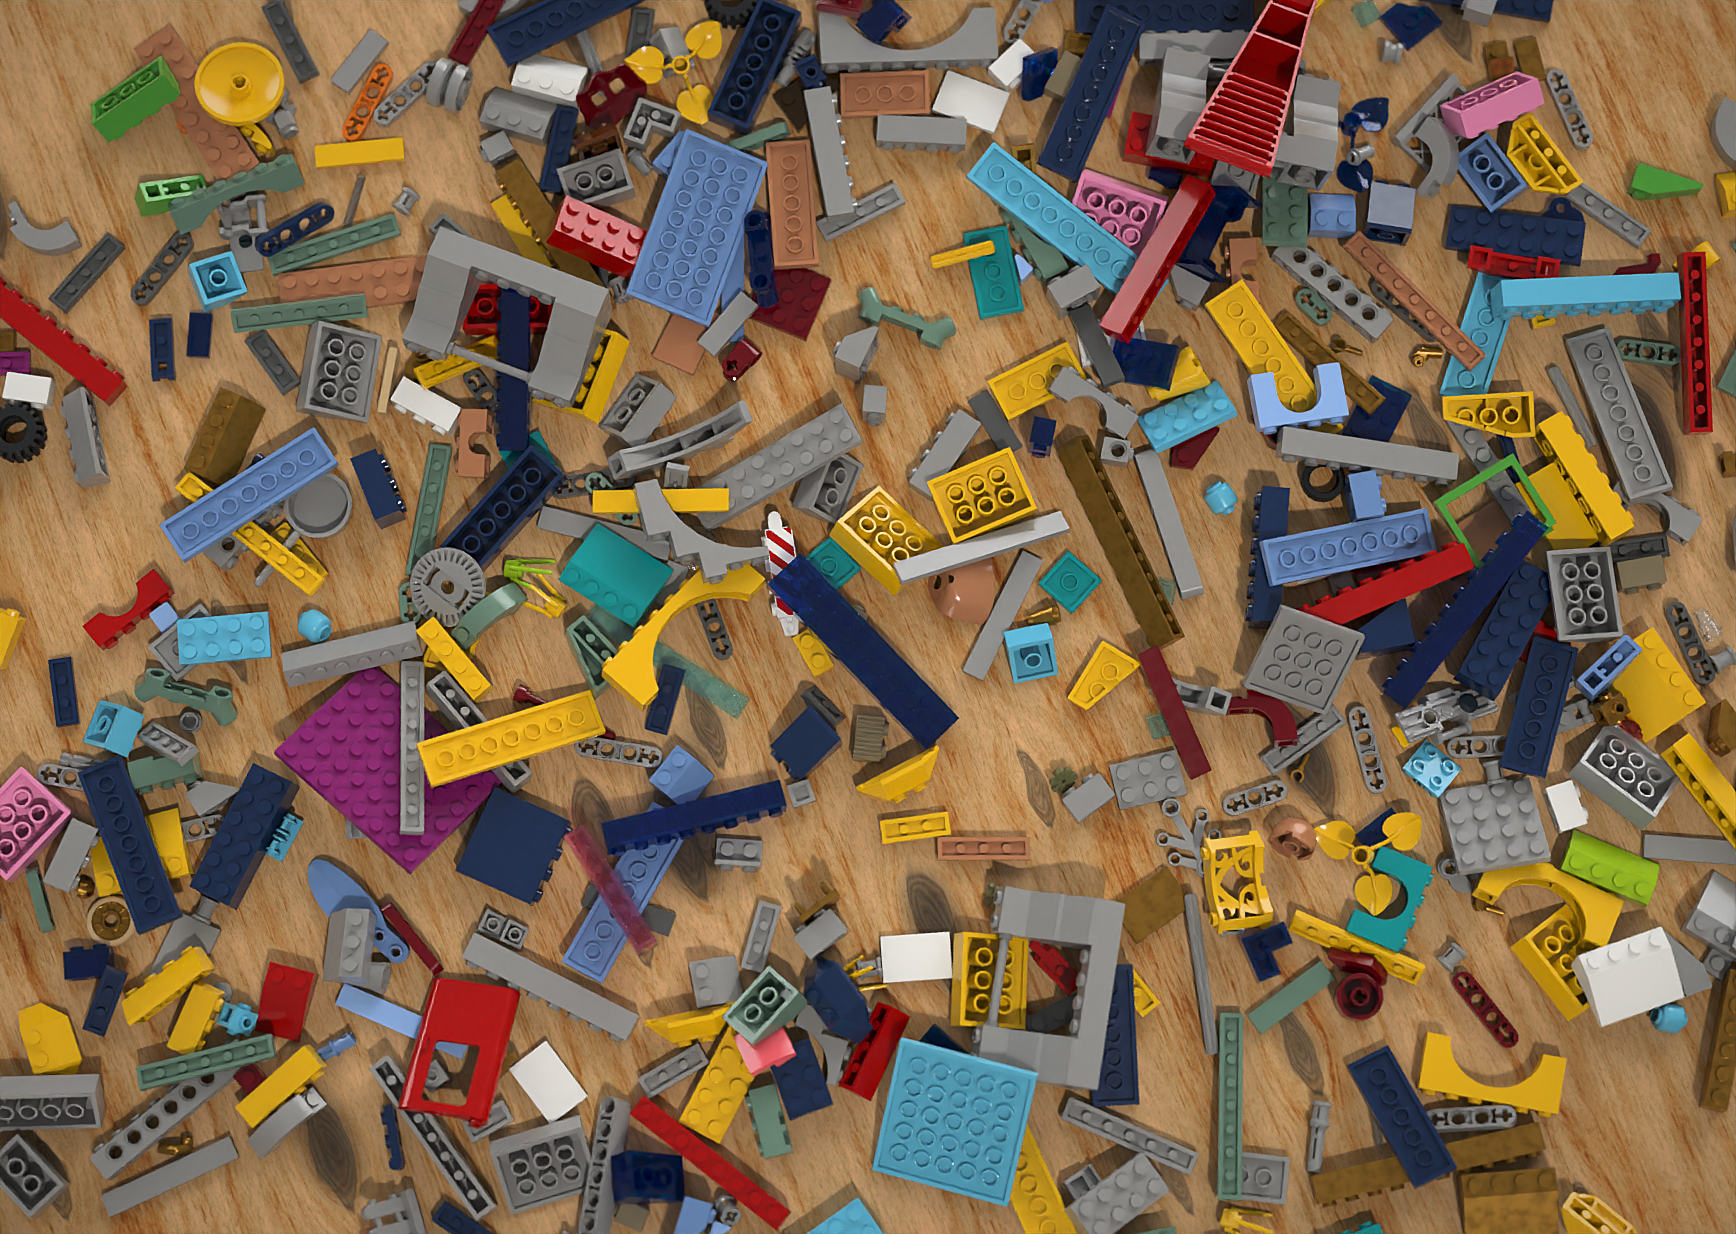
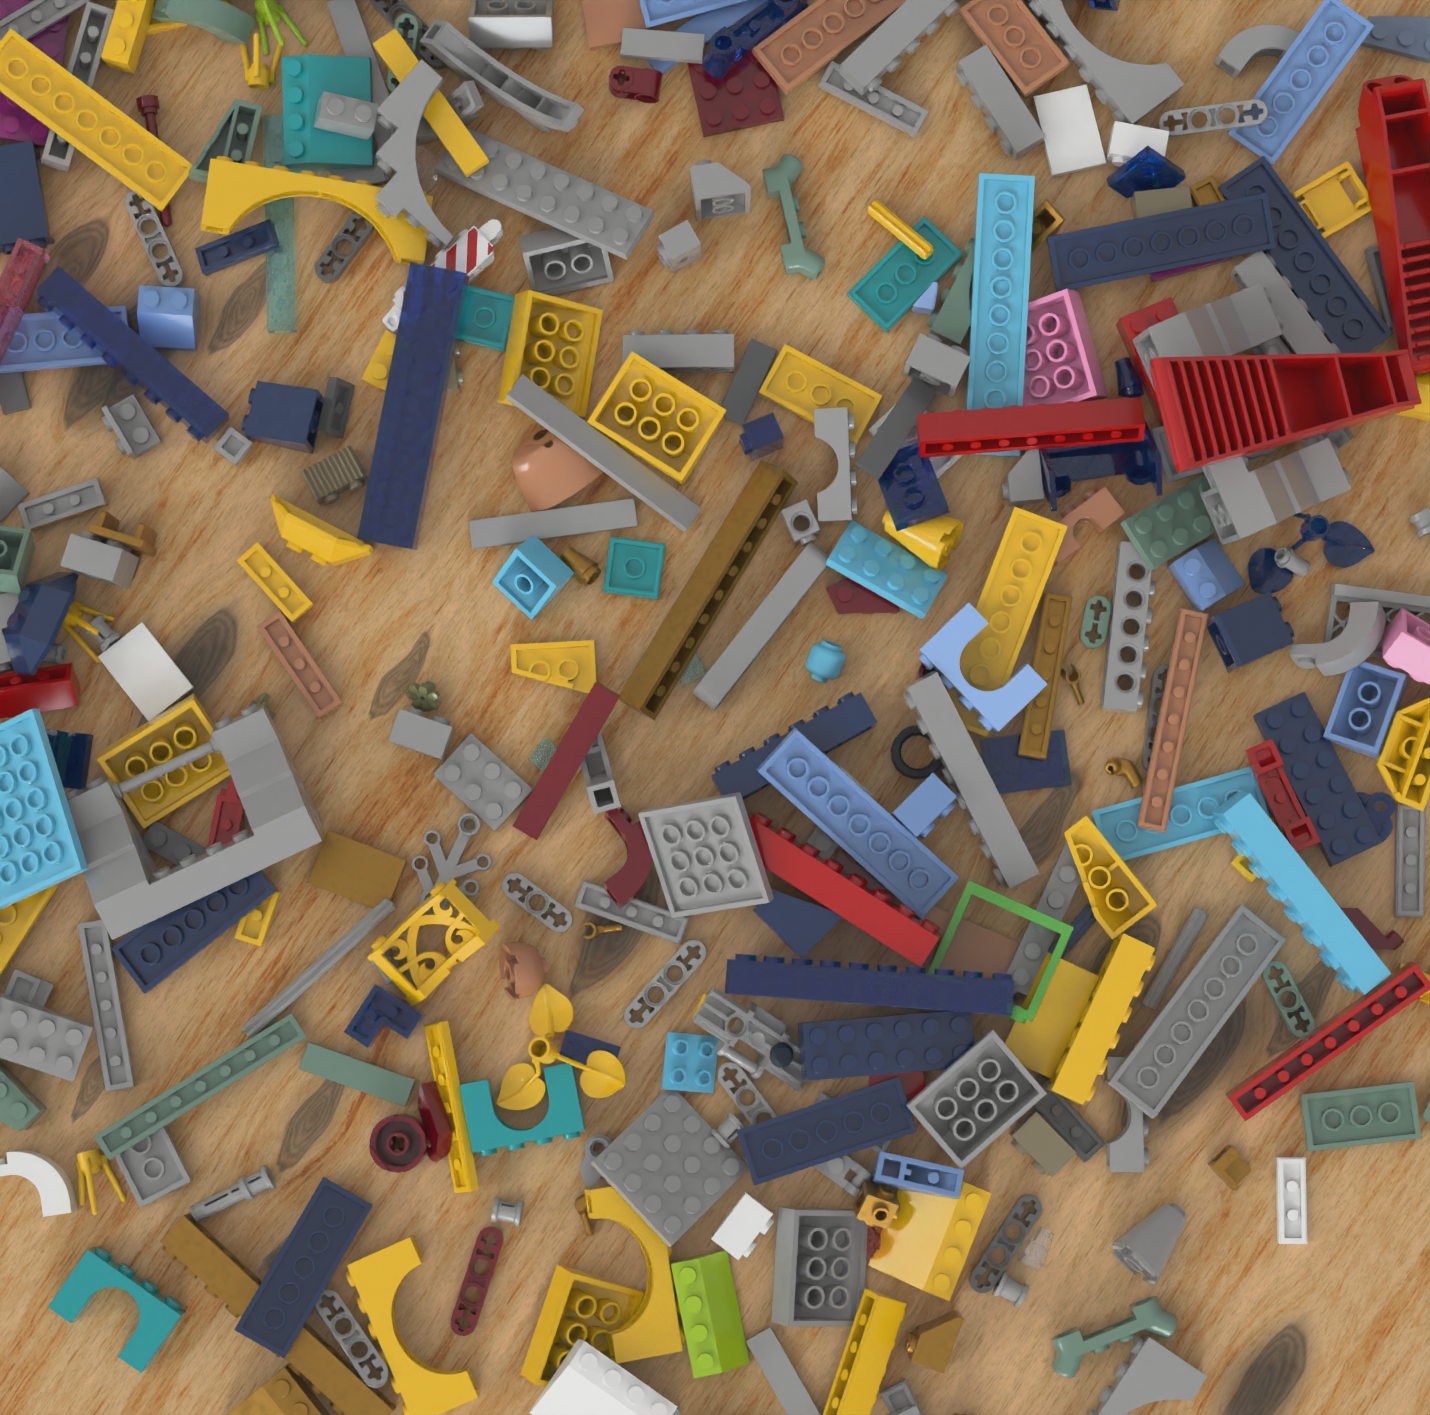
camera: 55 degrees right, 5 degrees up
none -> light grey brick [314,91,378,140]

